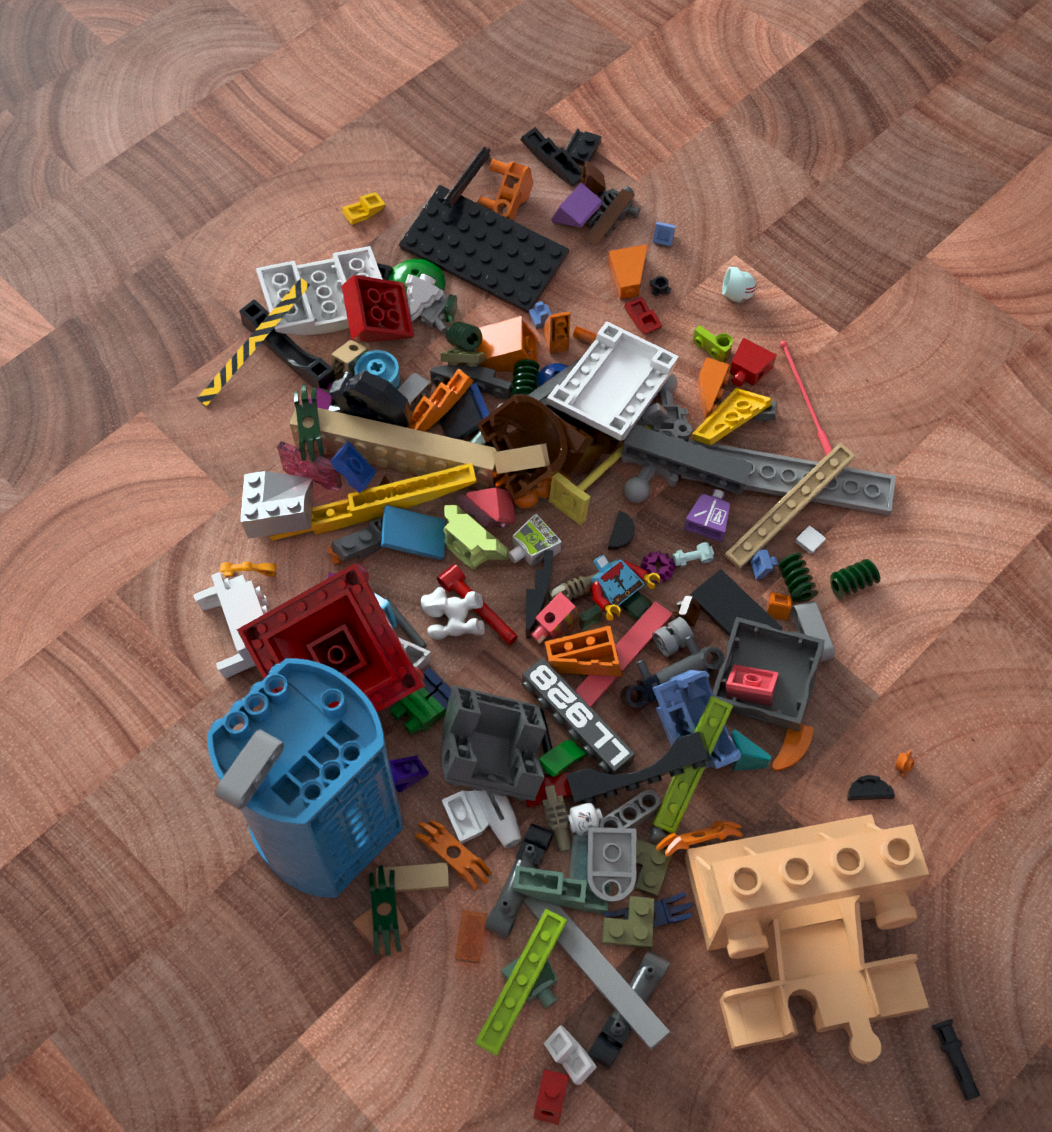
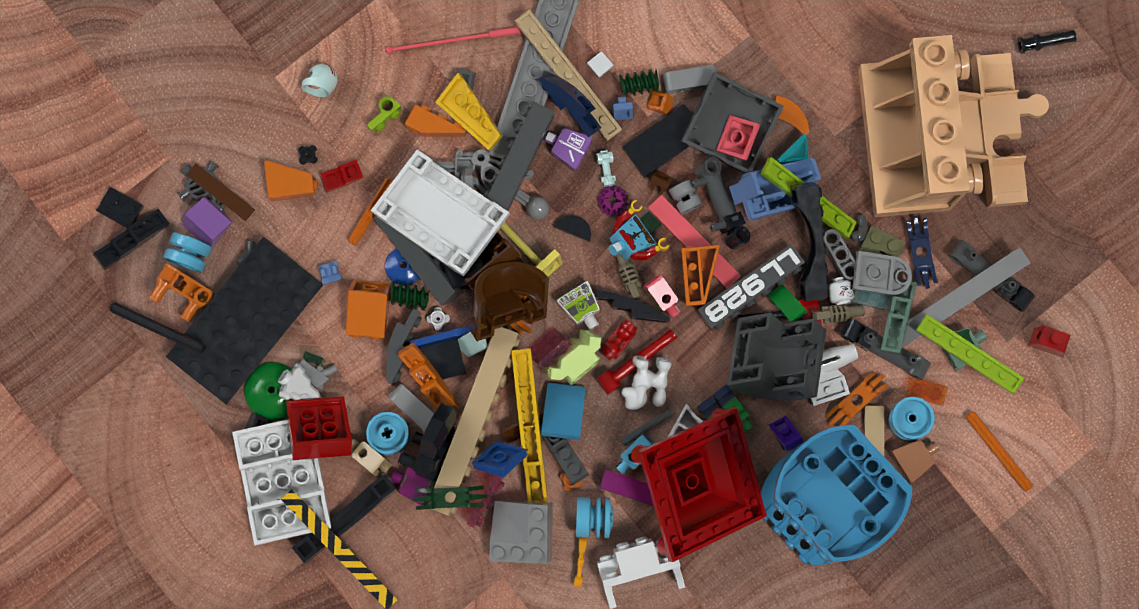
camera: 85 degrees left, 20 degrees up
light grey beam [215,729,284,810] -> none
yellow slope [342,192,386,225] -> none
dark green piece [369,865,402,956] -> none
olive plate [441,347,486,367] -> none
dark green piece [446,321,483,352] -> none
coral slope [466,488,516,524] -> none
tan tile [493,443,550,474] -> none
orange slope [544,311,570,354] -> none
white slope [544,1026,597,1085] -> none
clear green tile [579,605,602,631] -> none
reddish brown slope [580,161,606,195] -> none
olive plate [602,896,654,949] -> none
medium blue tile [653,222,676,246] -> none
orange piece [656,820,743,857] -> none
red torso [730,337,777,387] -> none
dark green piece [830,559,881,599] -> none
black tile [847,775,895,800] -> none
orange plate [895,751,915,777] -> none
none -> medium azure wheel [163,233,212,273]
none -> dark blue slope [538,72,601,137]
none -> medium azure wheel [576,497,613,538]
none -> red piece [601,319,638,360]
none -> medium azure wheel [888,397,935,441]
none -> orange axle [966,411,1033,492]

